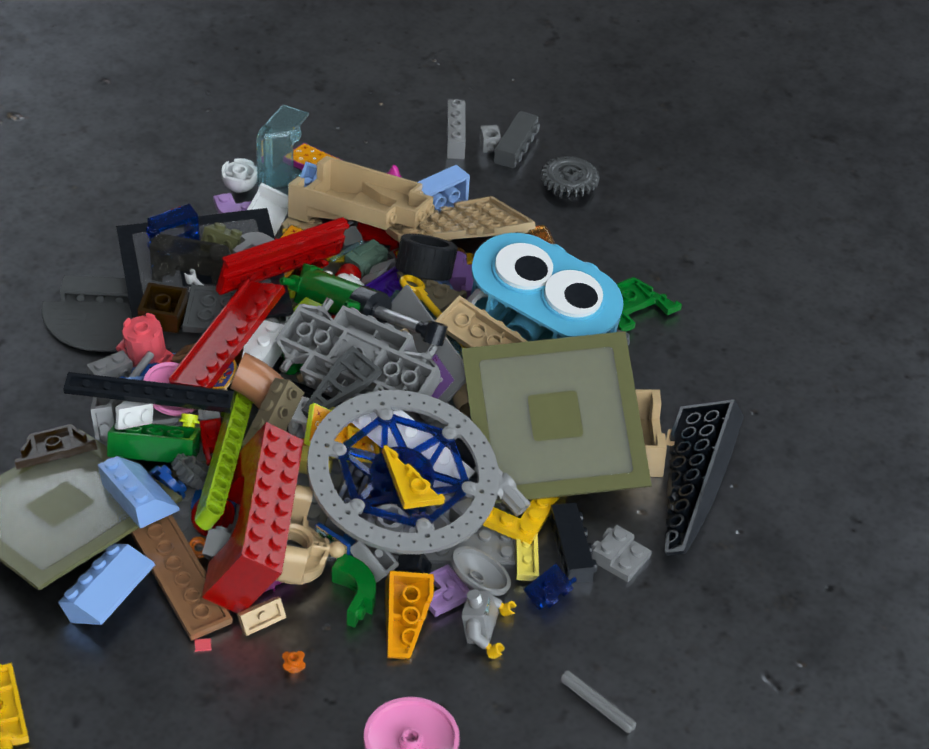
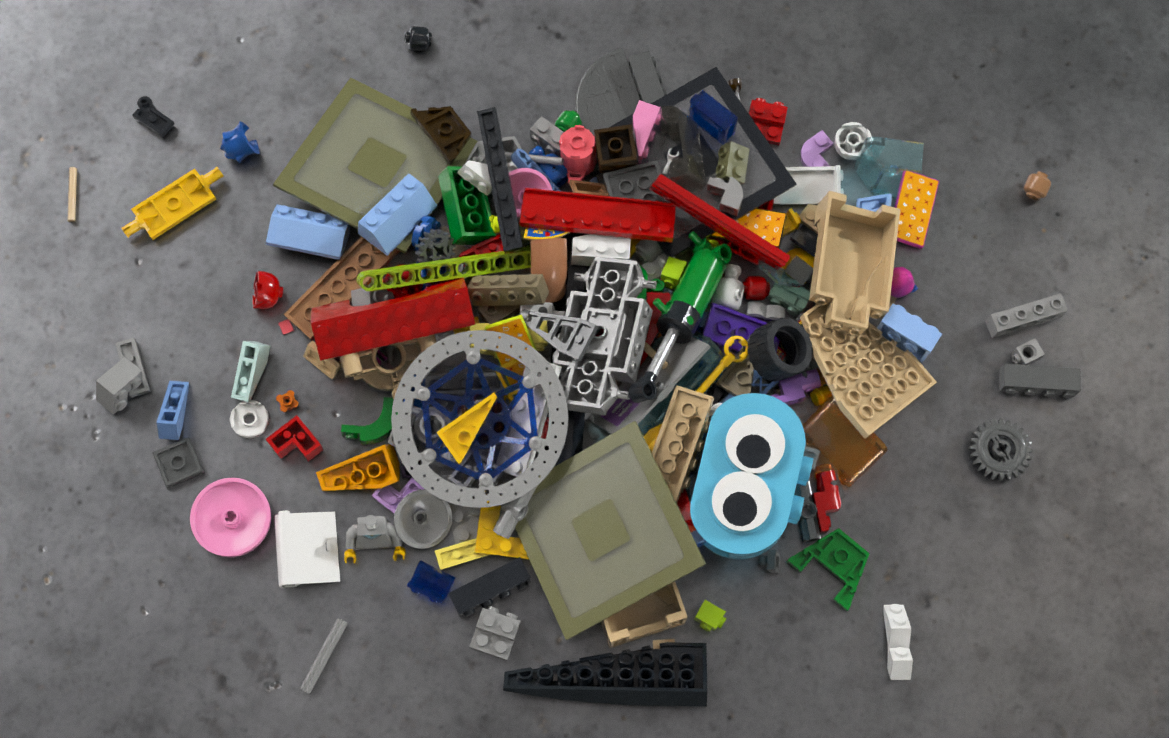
camera: 70 degrees right, 30 degrees up
none -> white tile [230,400,270,439]
none -> light aqua slope [231,341,271,402]
none -> red cylinder [252,271,283,309]
none -> red brick [266,415,324,462]
none -> white door [274,510,340,588]
none -> green head [555,110,582,132]
none -> bright pink slope [633,100,662,164]
none -> lime brick [693,600,727,632]
none -> white arch [883,604,913,680]
none -> medium nougat head [1024,171,1051,200]

